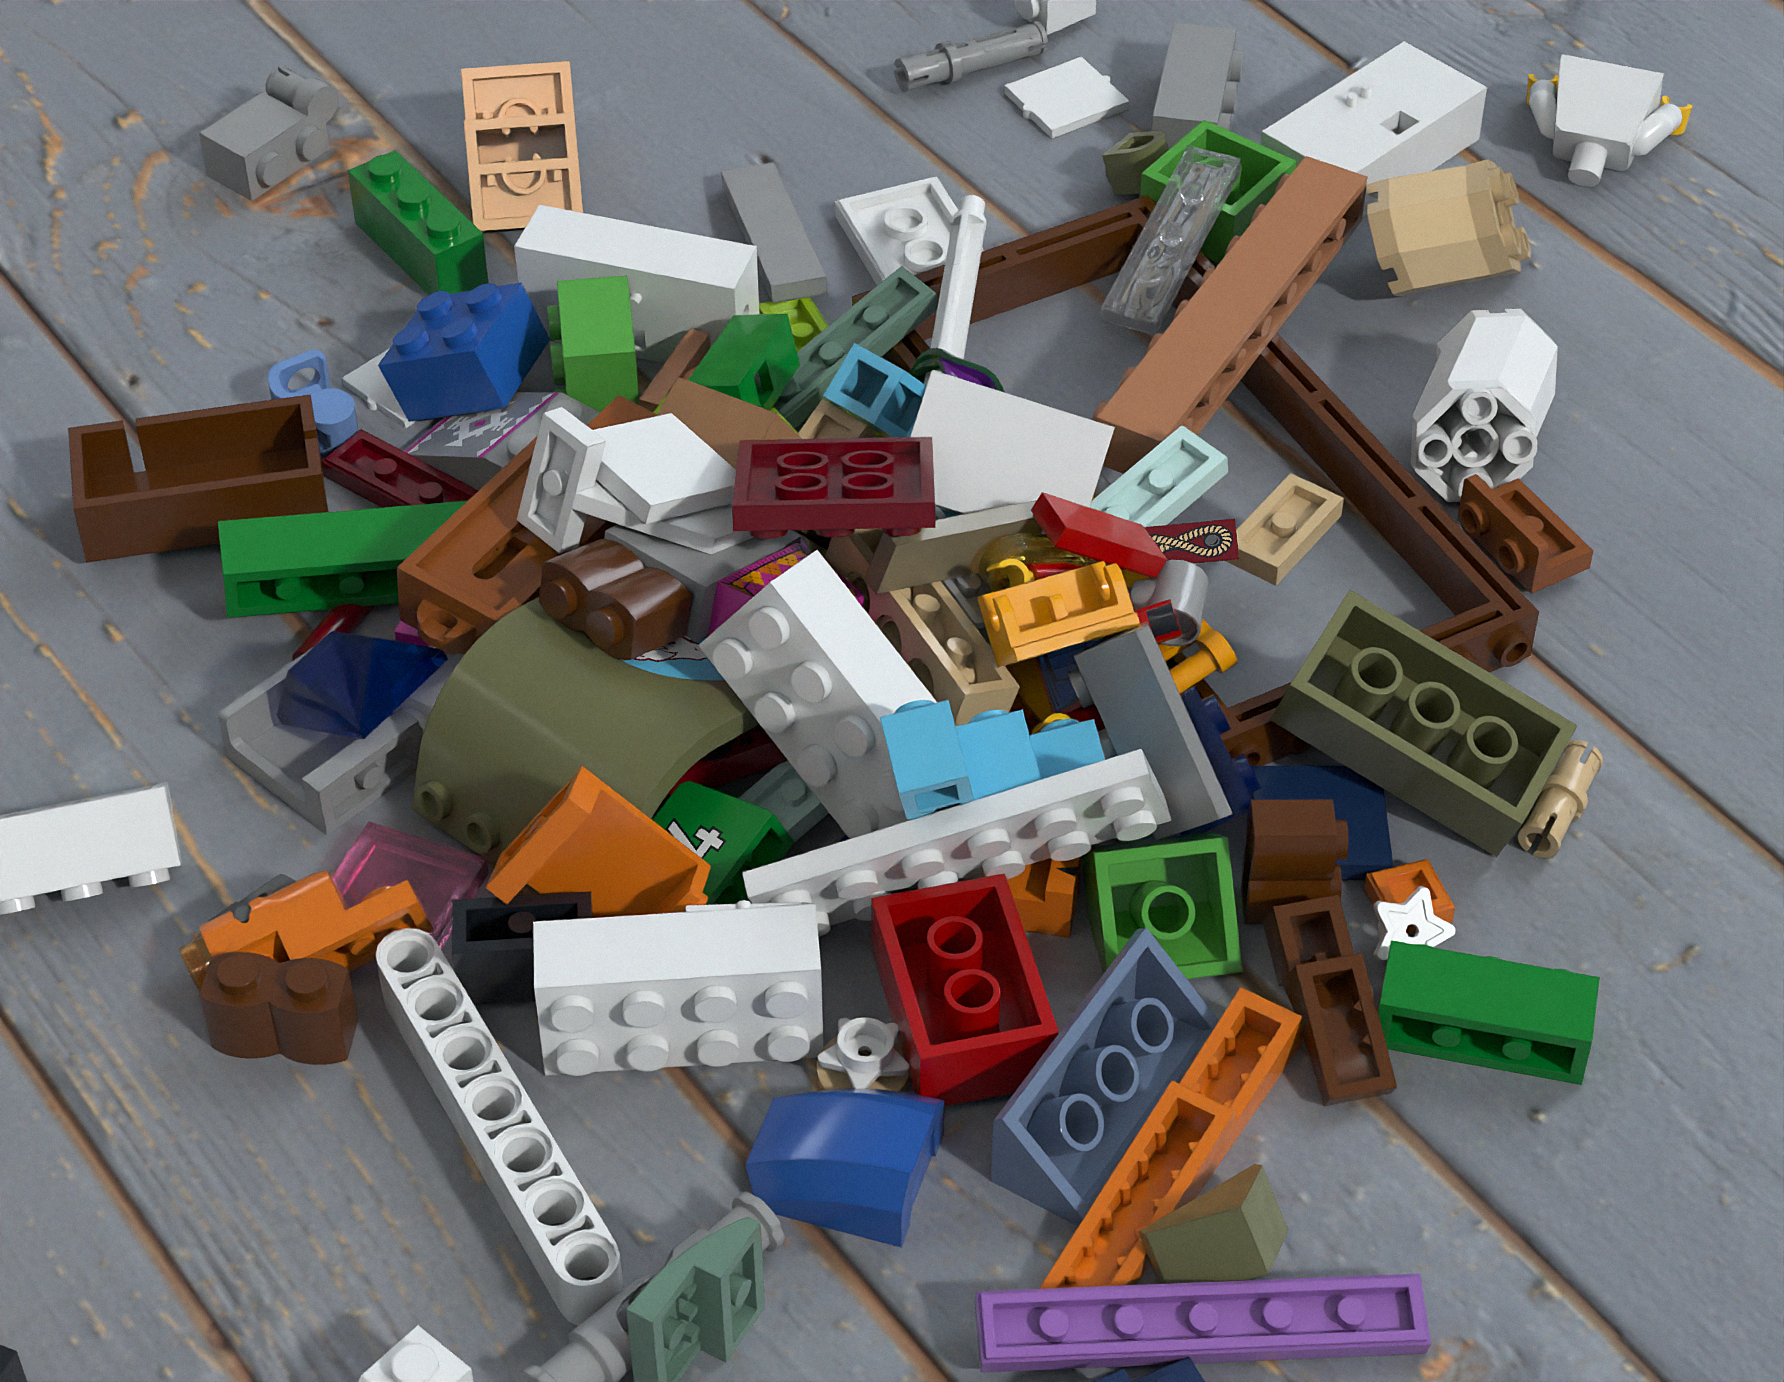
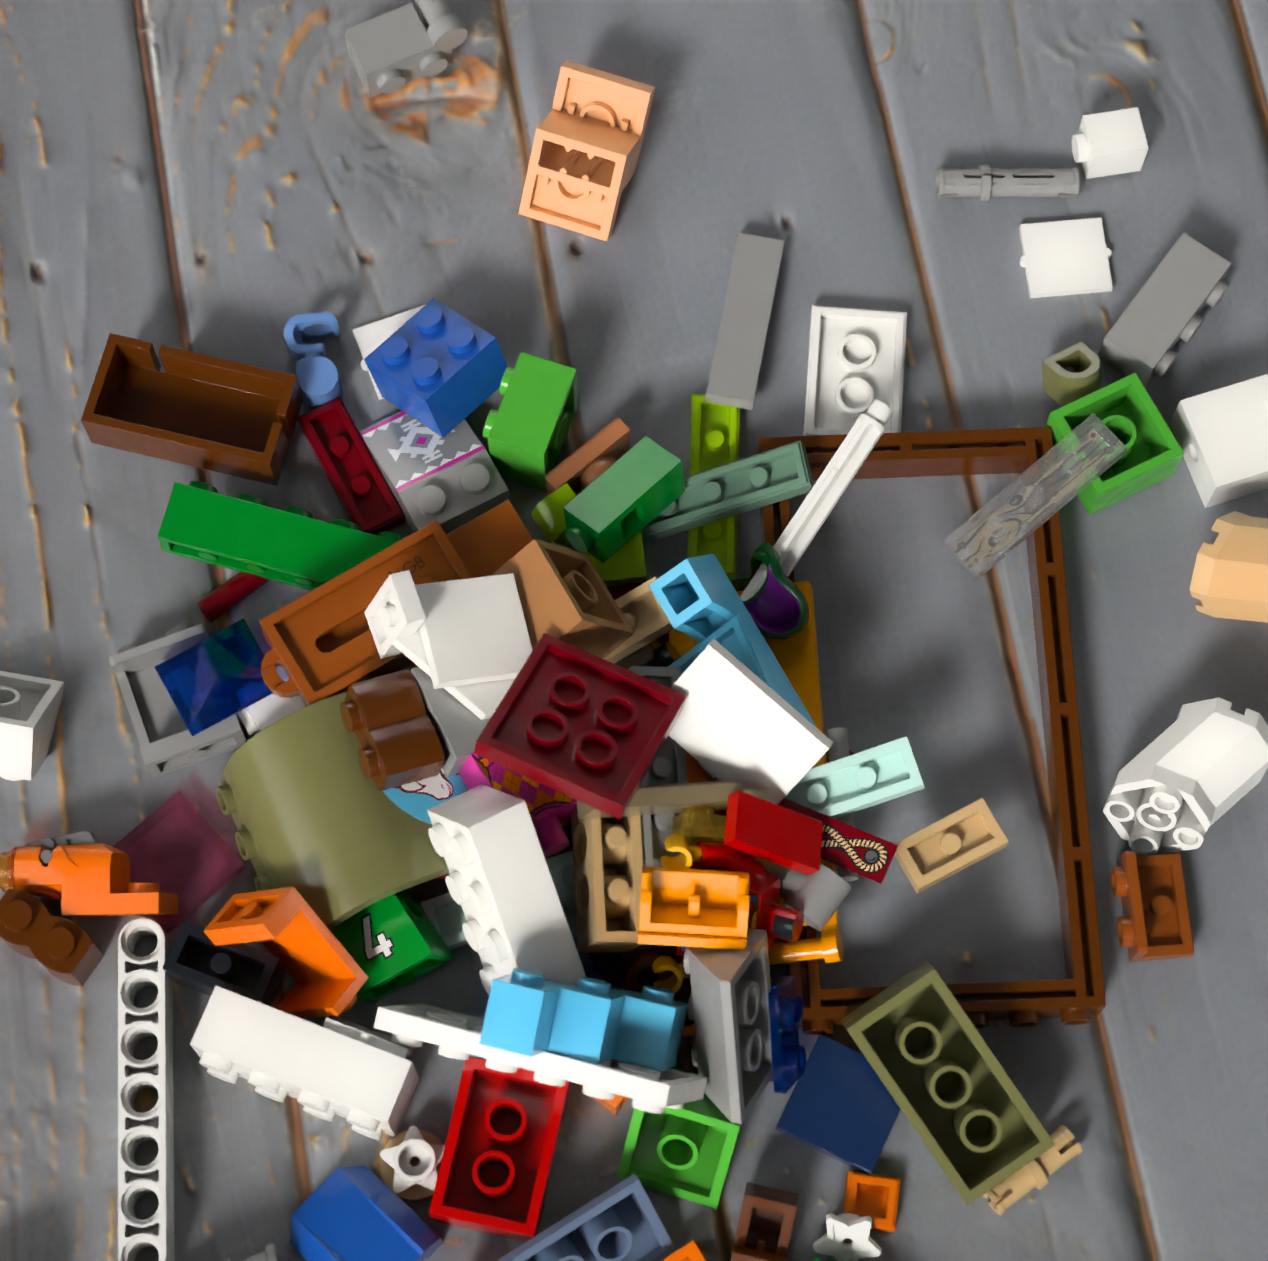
camera: 25 degrees right, 25 degrees up
green brick [347,150,489,295] -> none
white brick [514,205,759,363] -> none
nougat brick [1091,156,1368,474] -> none
reddish brown brick [1241,799,1348,924] -> none

